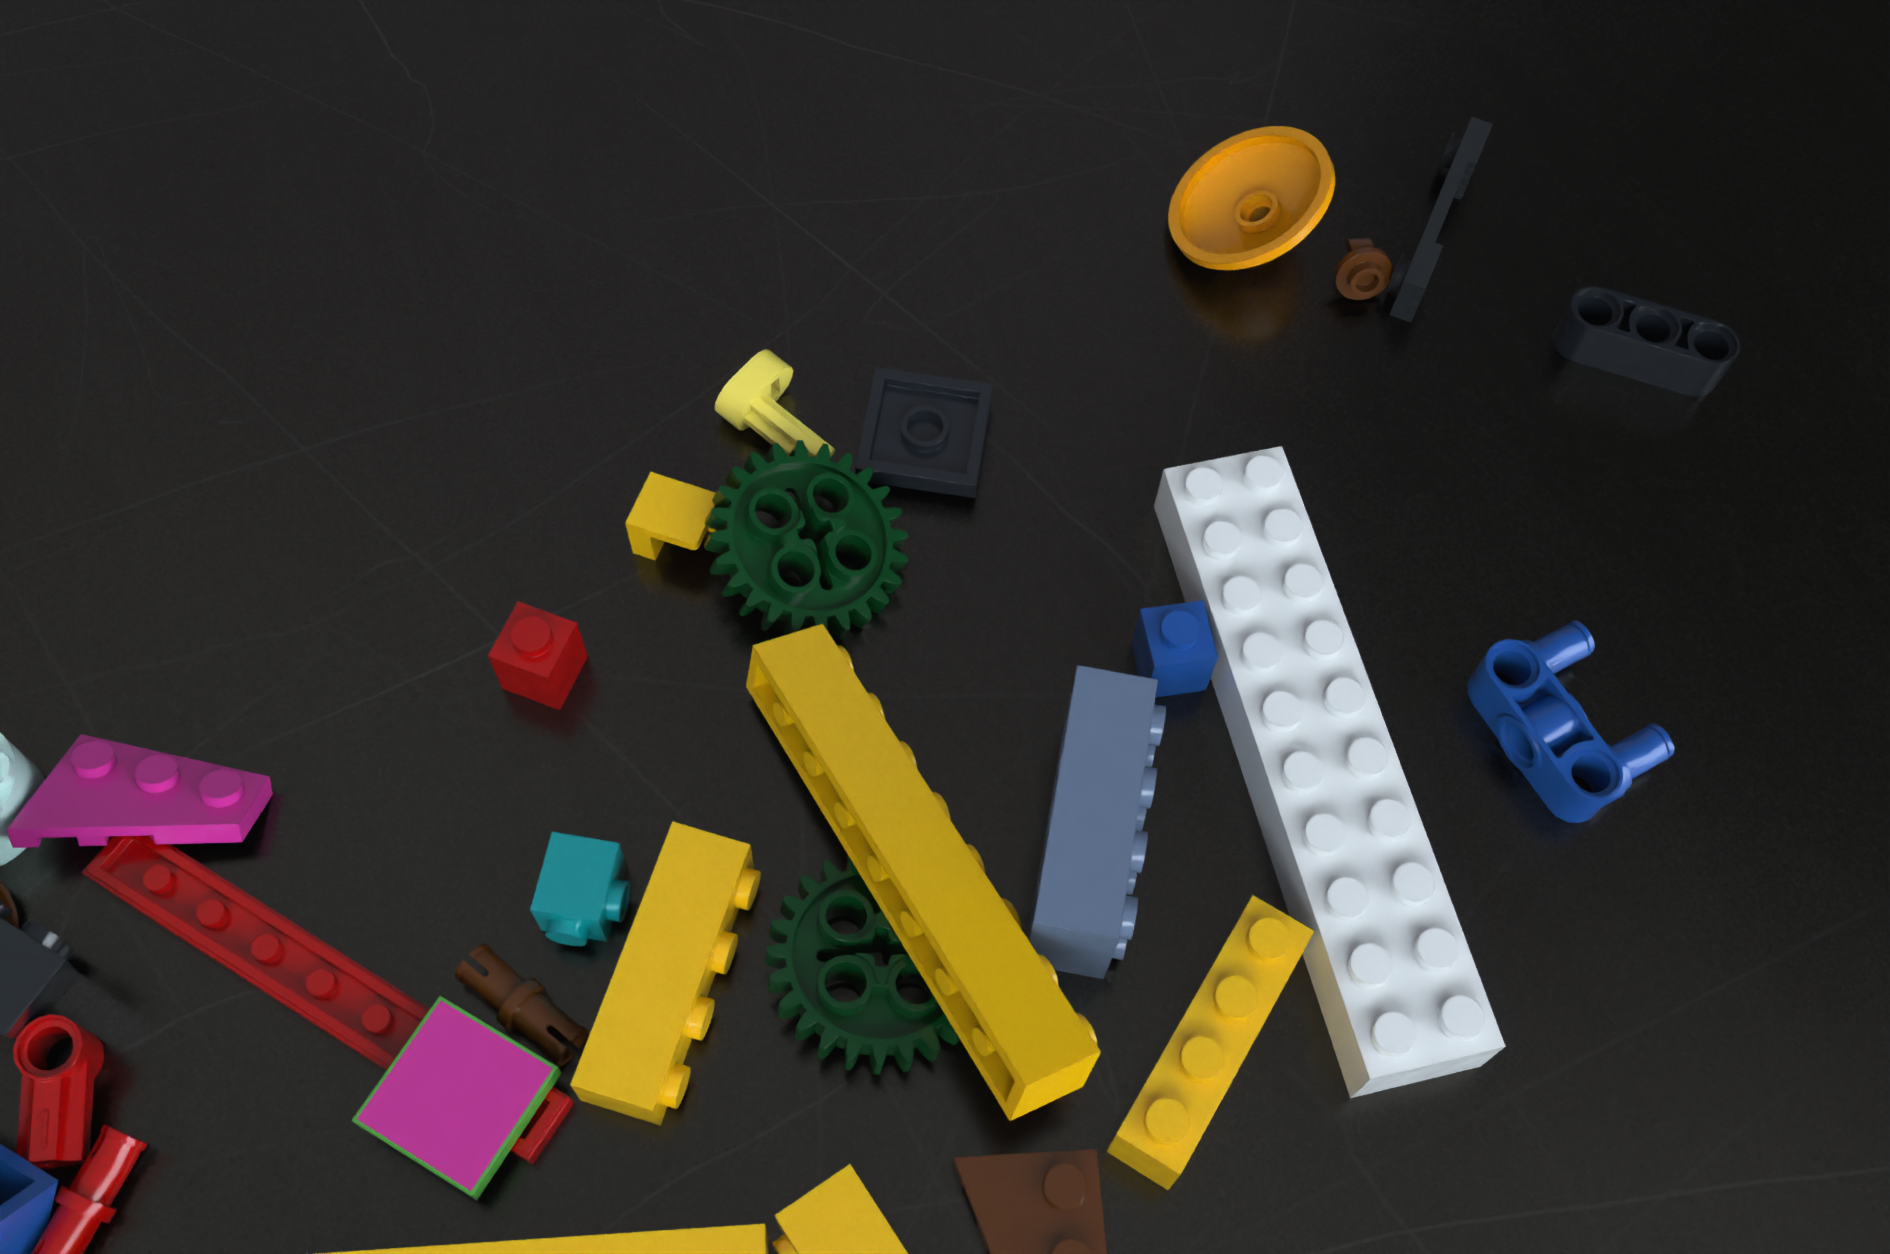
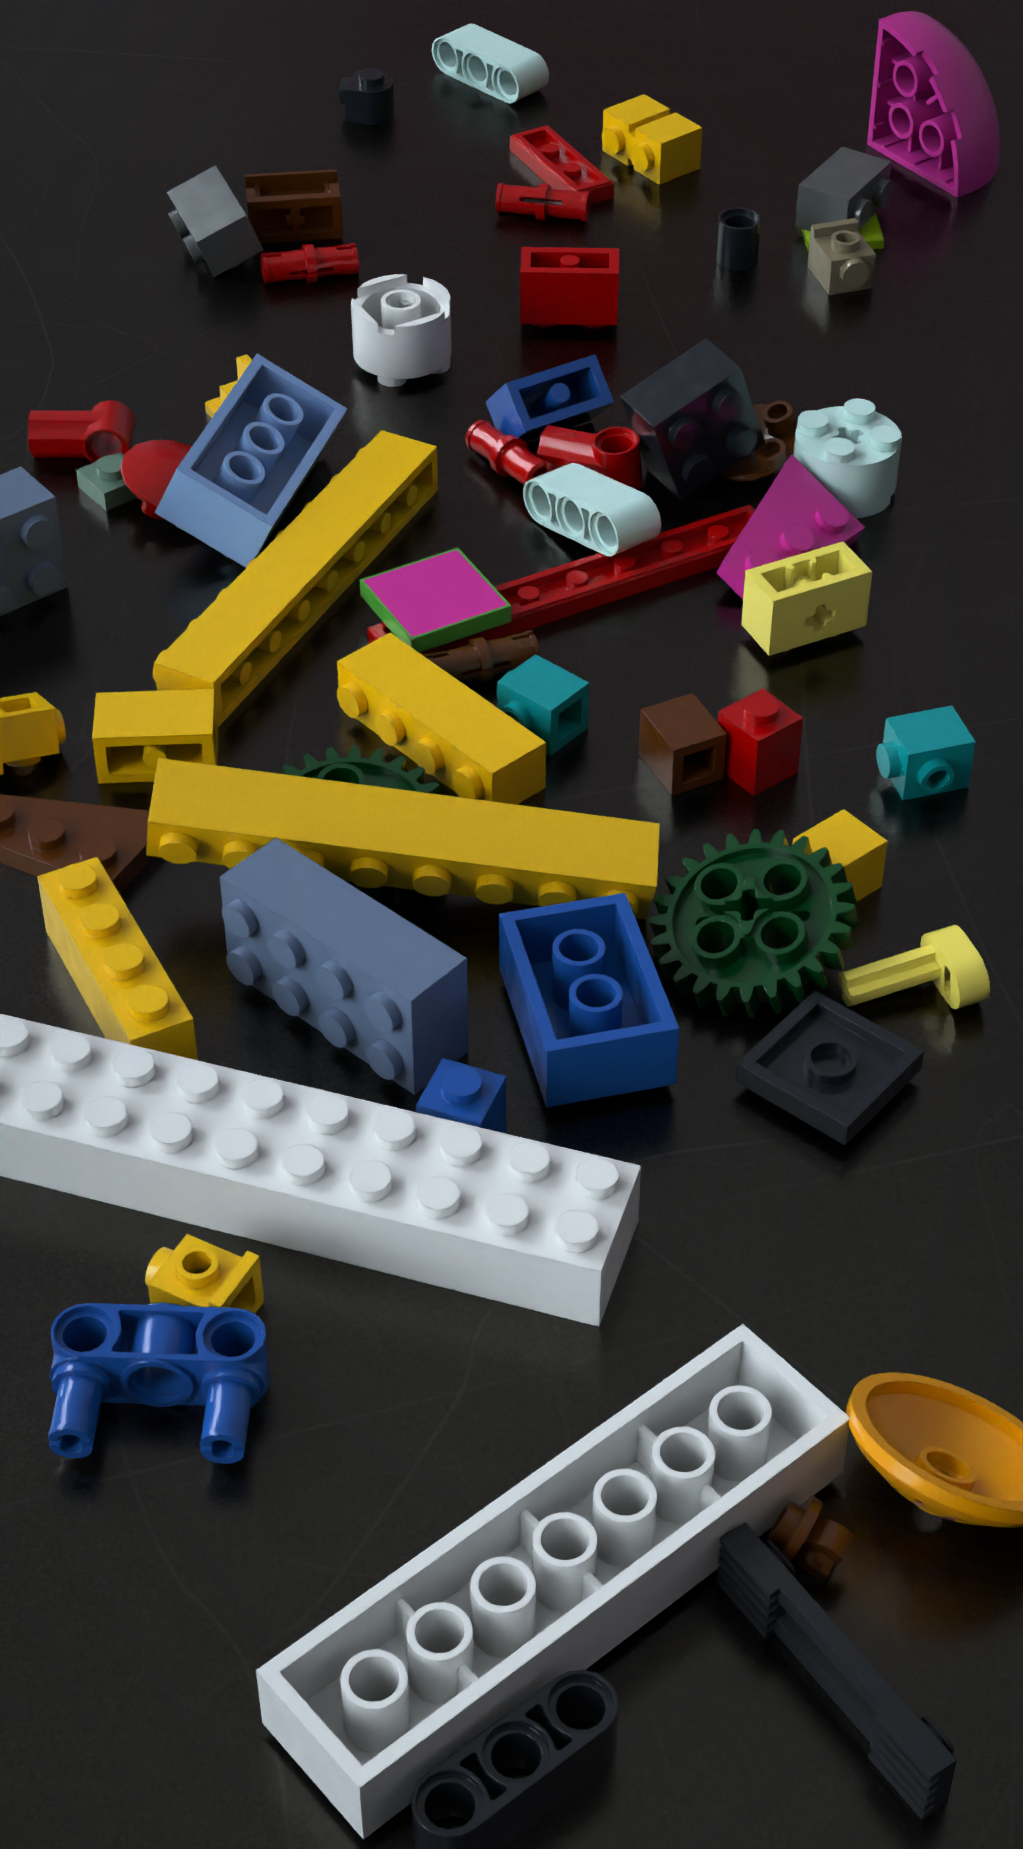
camera: 125 degrees right, 20 degrees down
none -> yellow brick [145,1234,264,1314]
none -> white brick [256,1324,850,1840]
none -> blue brick [499,893,679,1108]
none -> light aqua beam [523,463,661,557]
none -> reddish brown brick [639,693,727,796]
none -> light yellow brick [741,541,872,656]
none -> teal brick [876,705,976,800]

